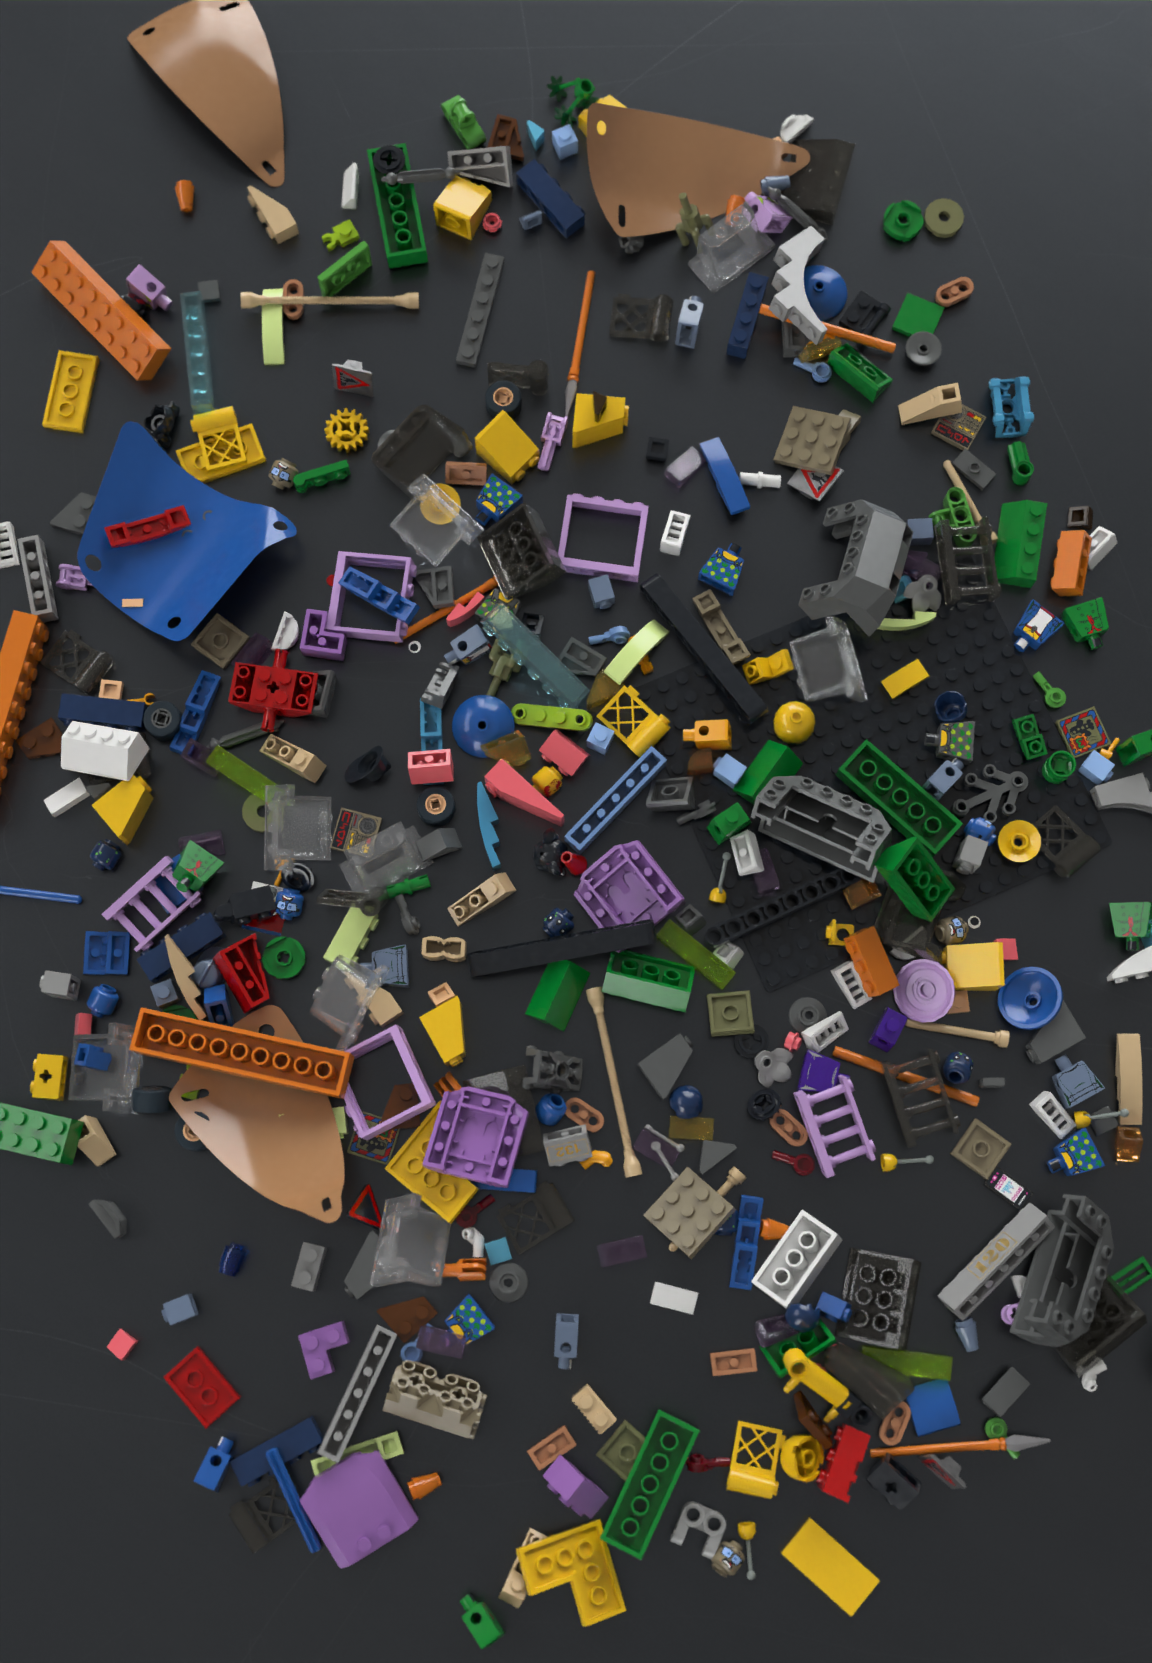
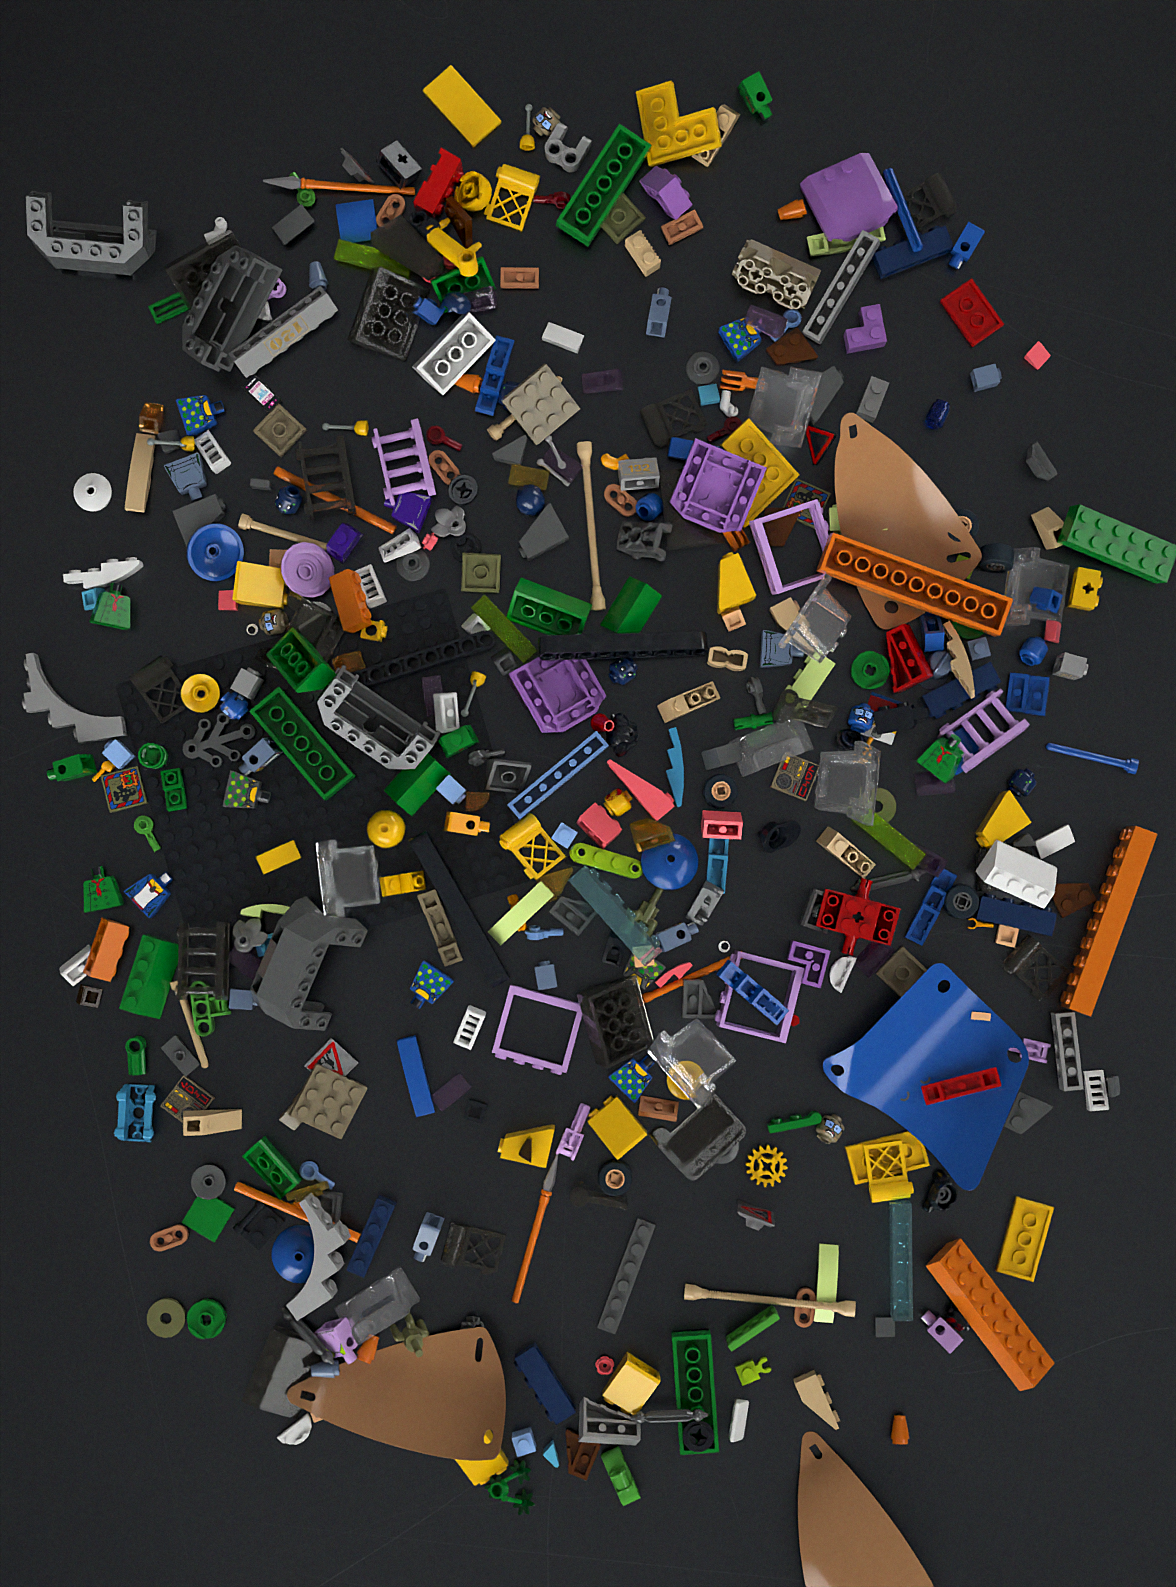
camera: 170 degrees left, 10 degrees up
sand blue slope [519,211,542,230] -> none
white pin [739,472,781,488] -> none
dark blue hair [934,691,967,723] -> none

